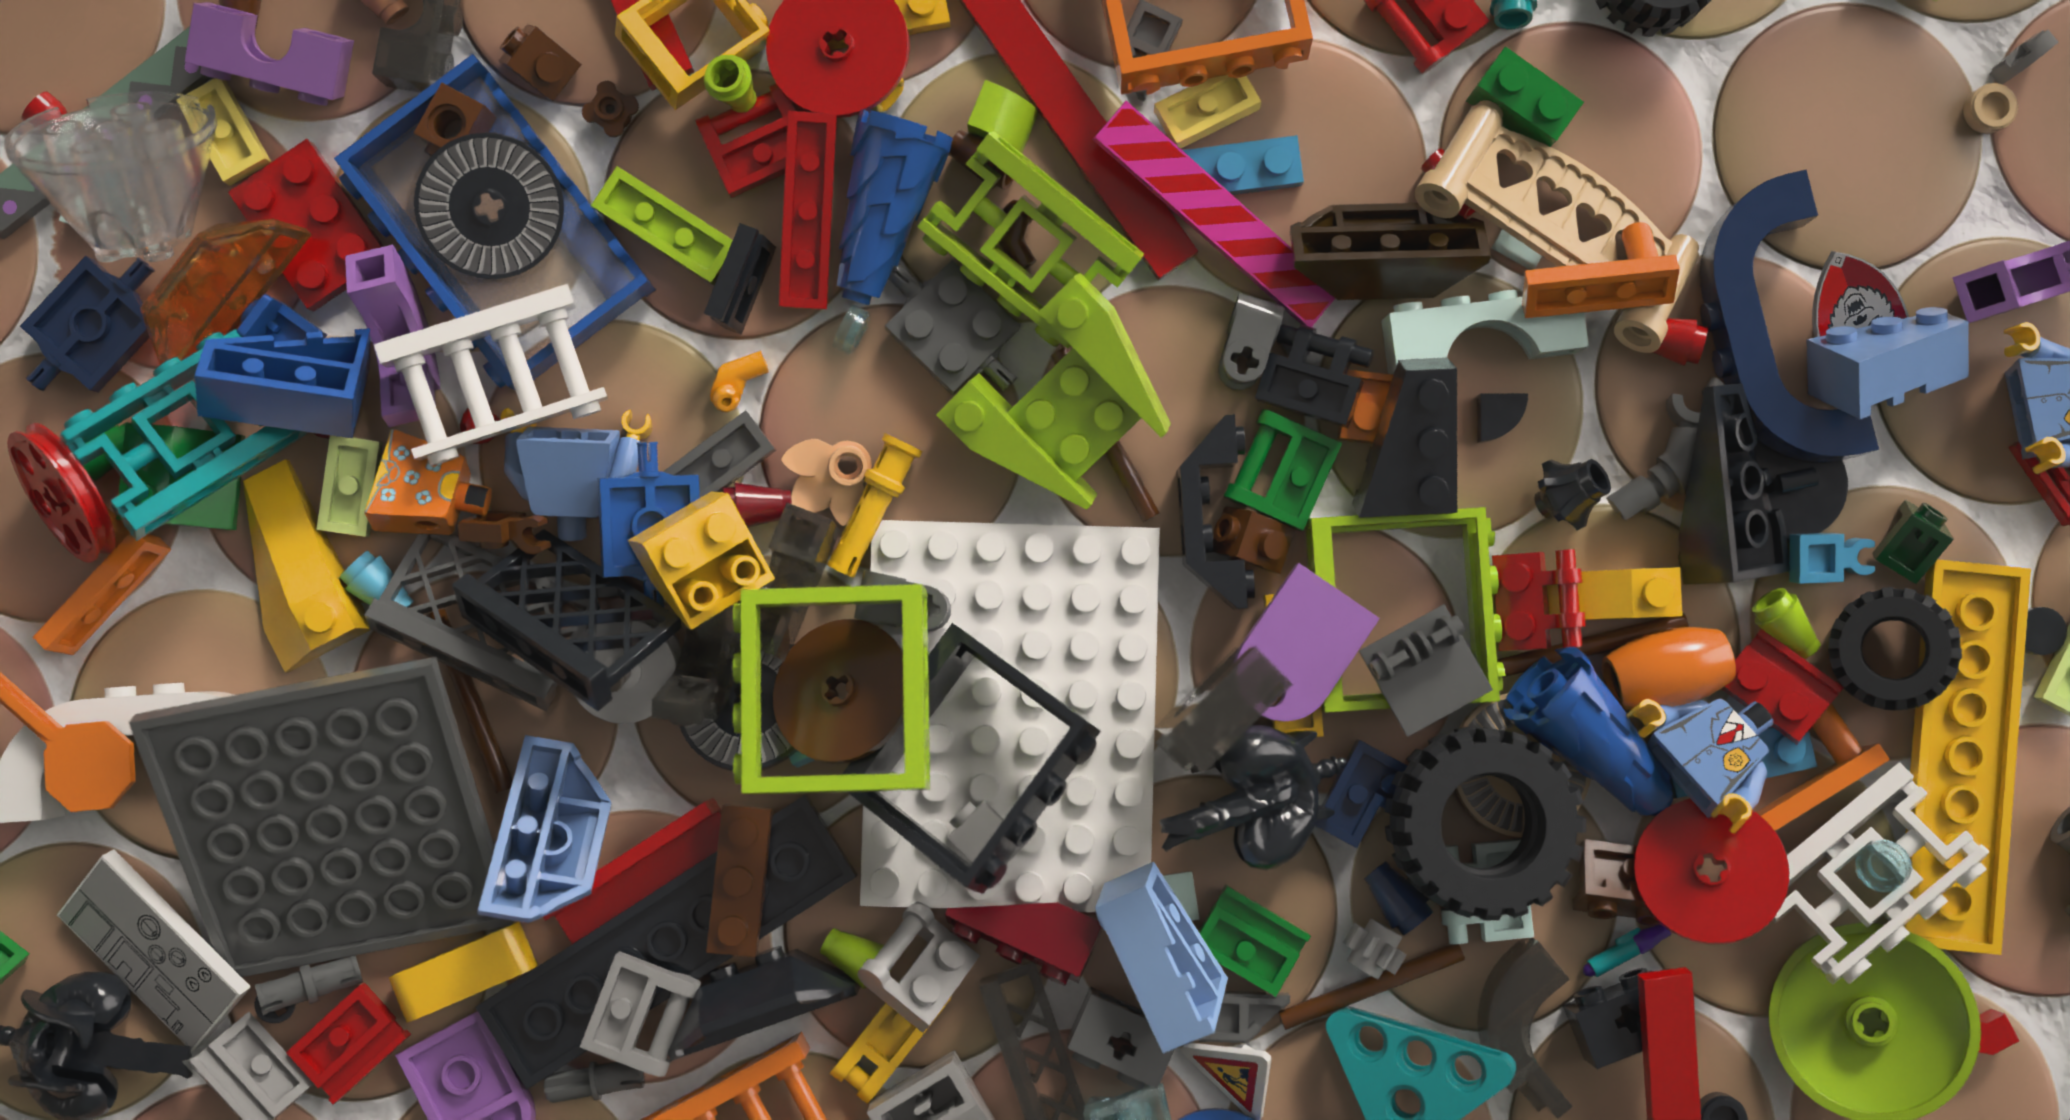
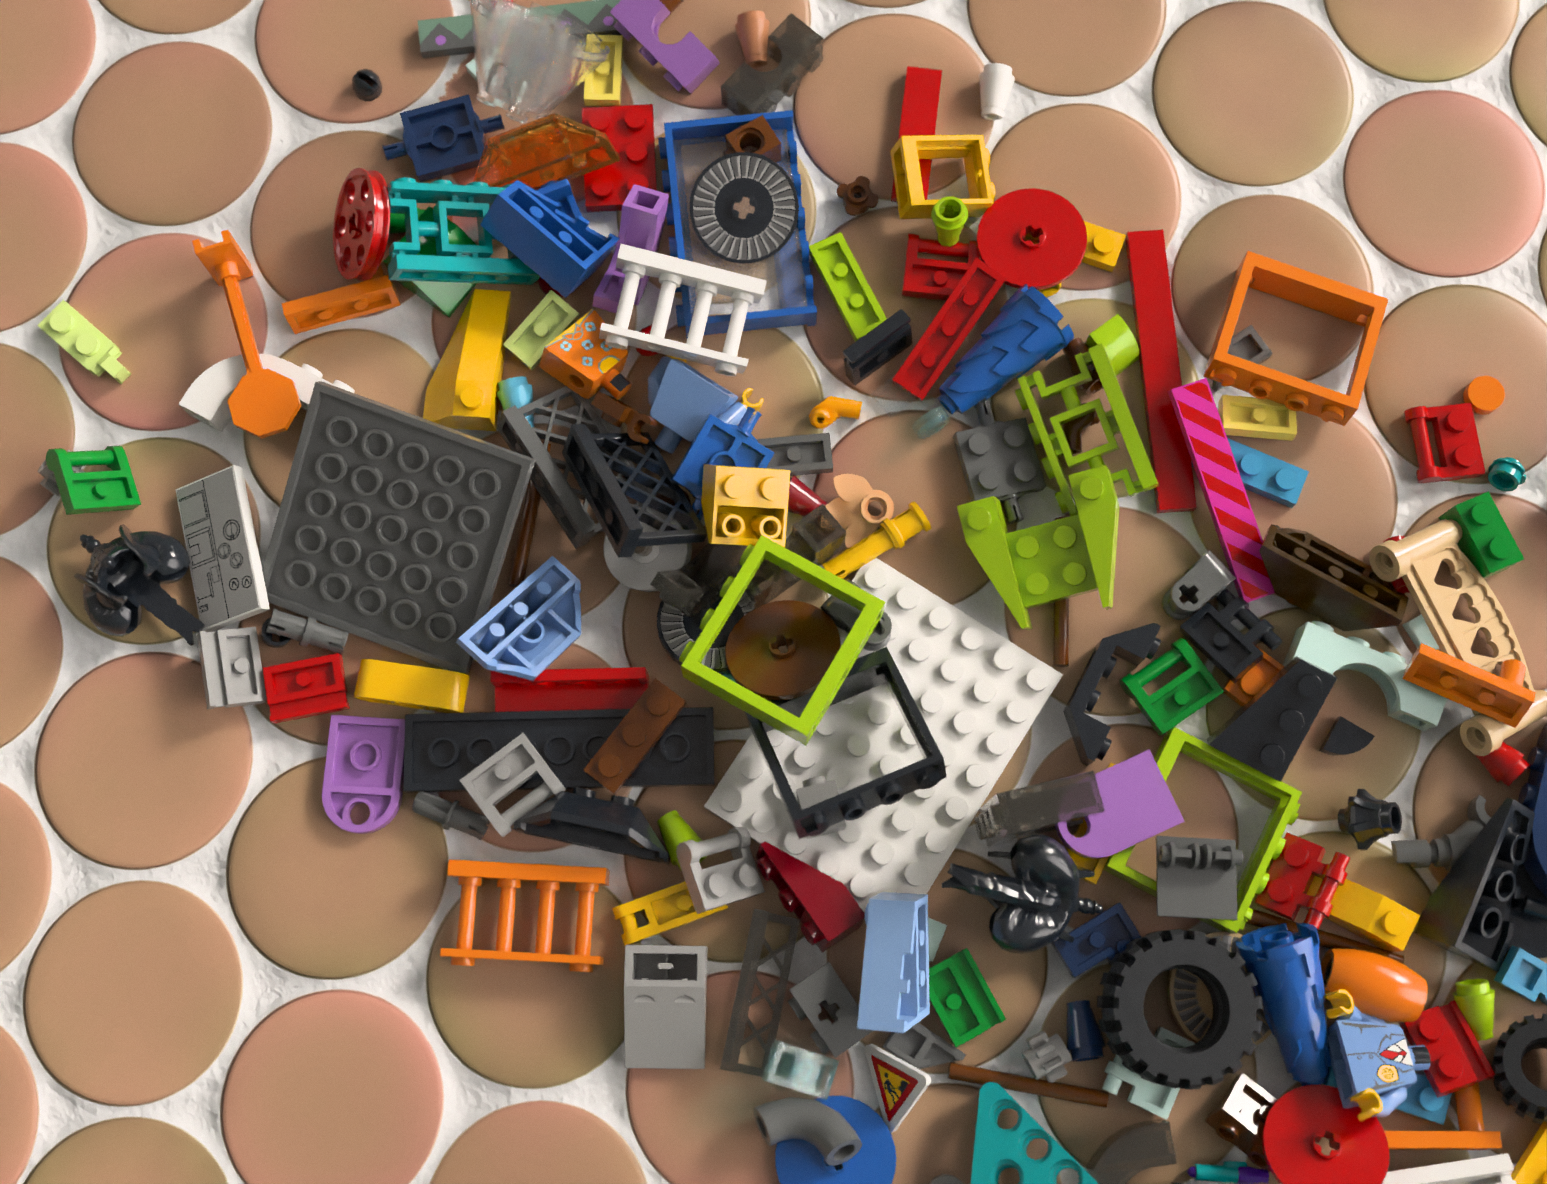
camera: 35 degrees right, 10 degrees down
reddish brown bracket [499,24,582,102] -> none
reddish brown bracket [1213,506,1295,574] -> none
none -> clear piece [871,374,917,419]

